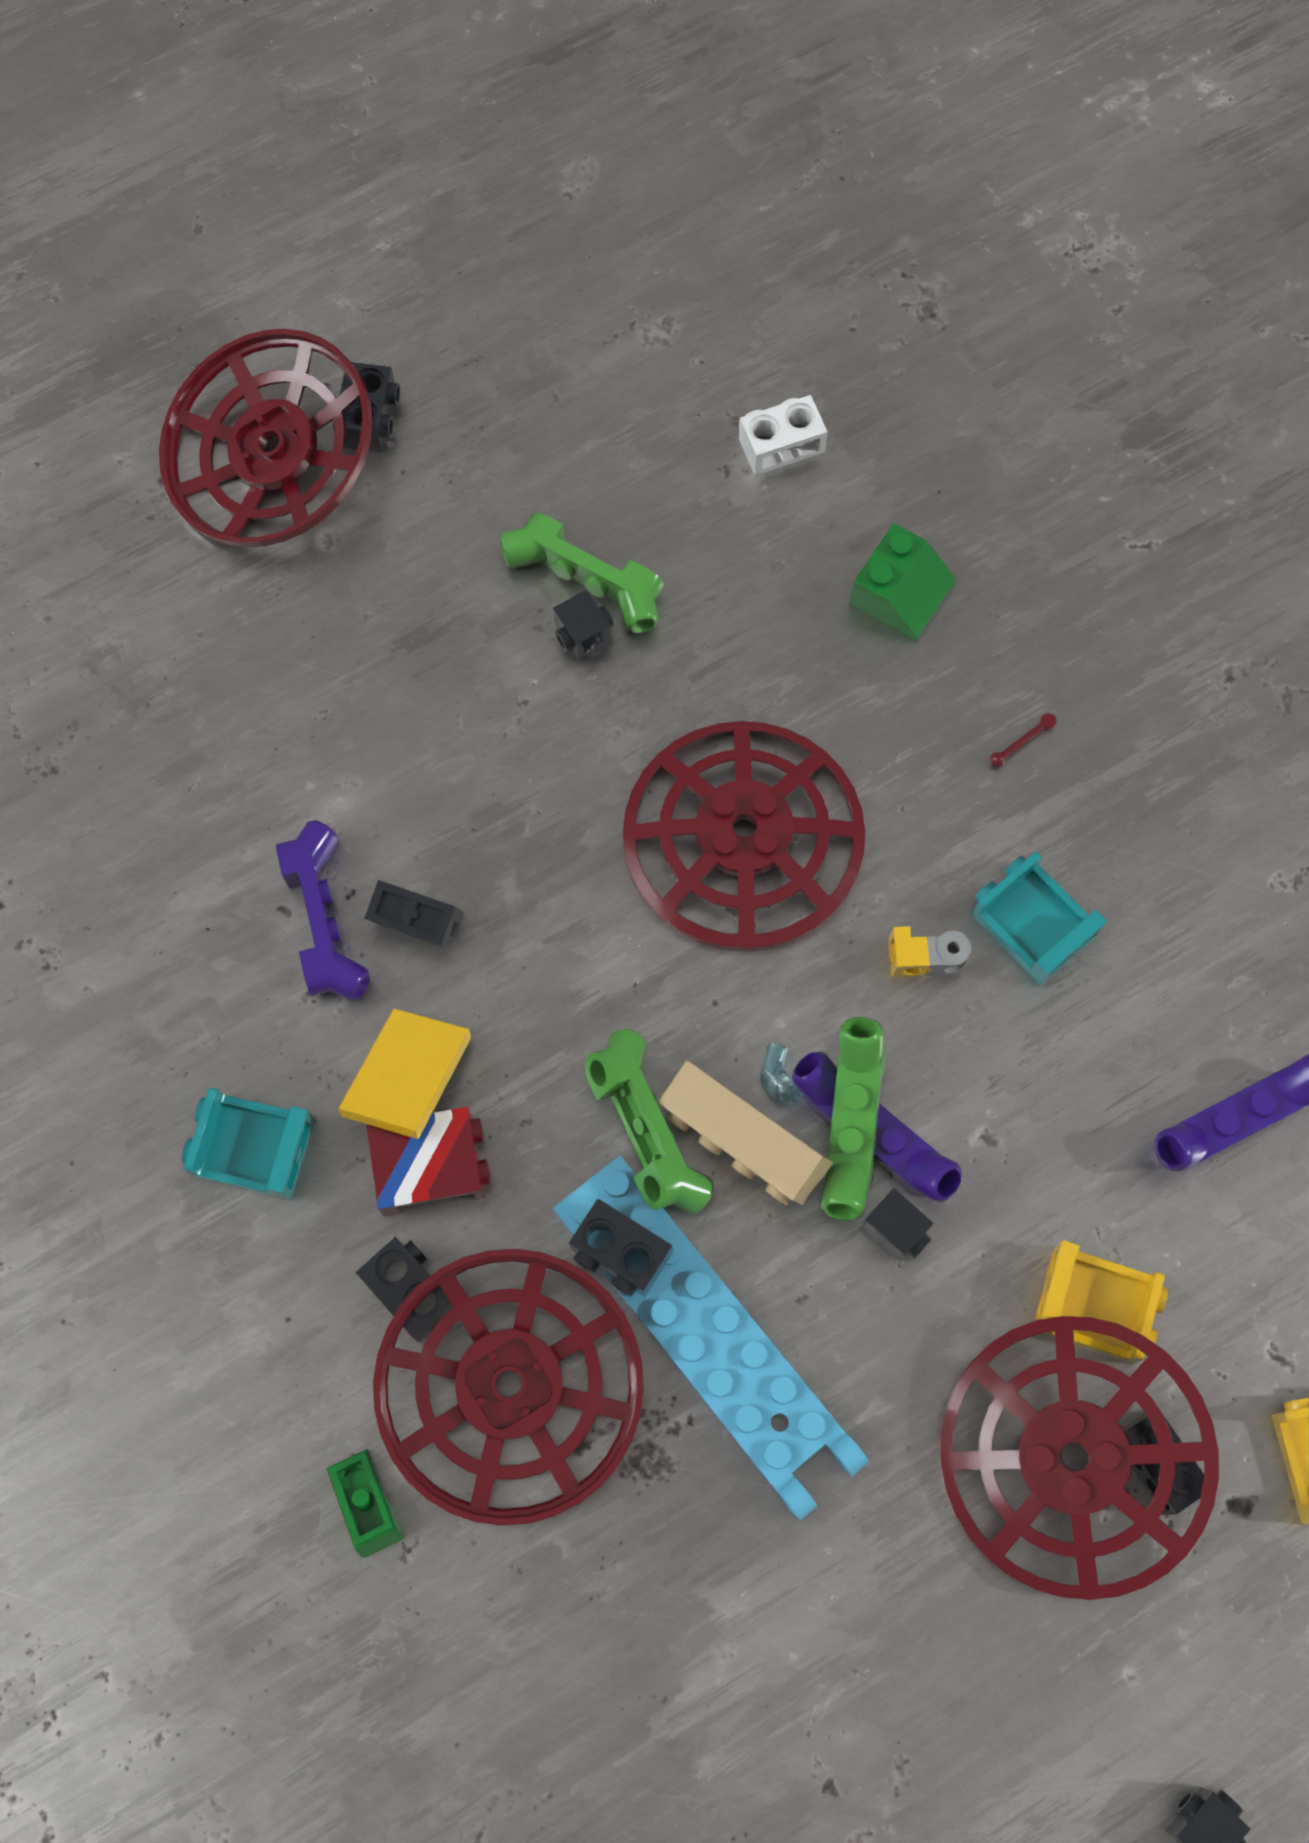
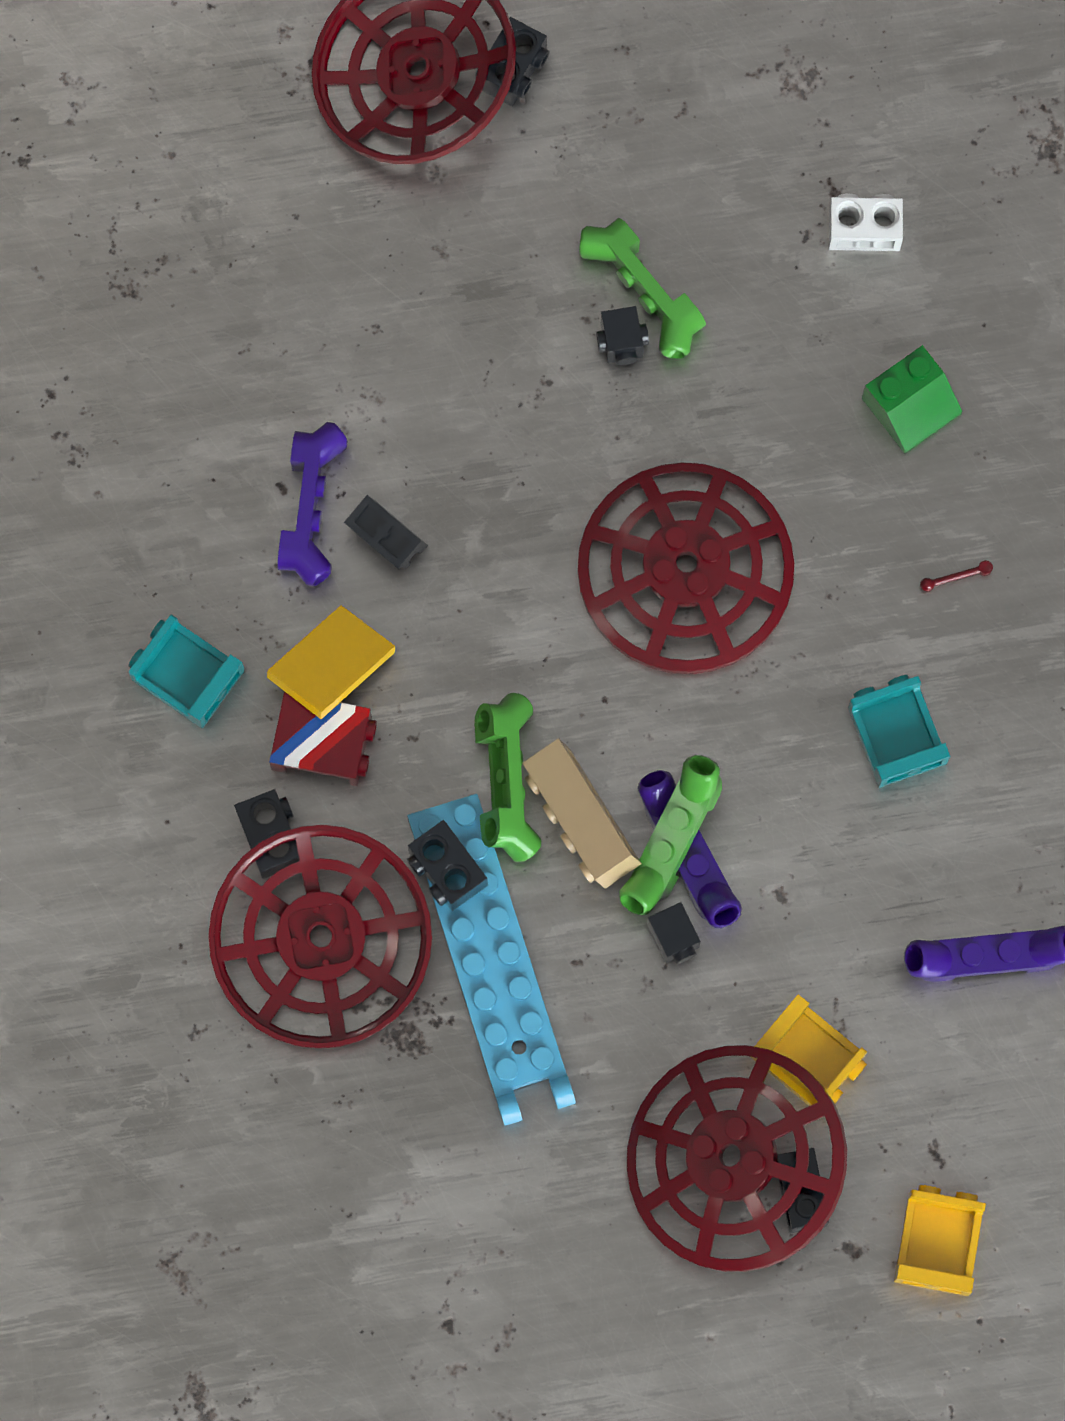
camera: 20 degrees right, 5 degrees up
green slope [326,1449,404,1558] -> none
clear light blue arm [760,1043,801,1104] -> none
leg [888,926,972,977] -> none

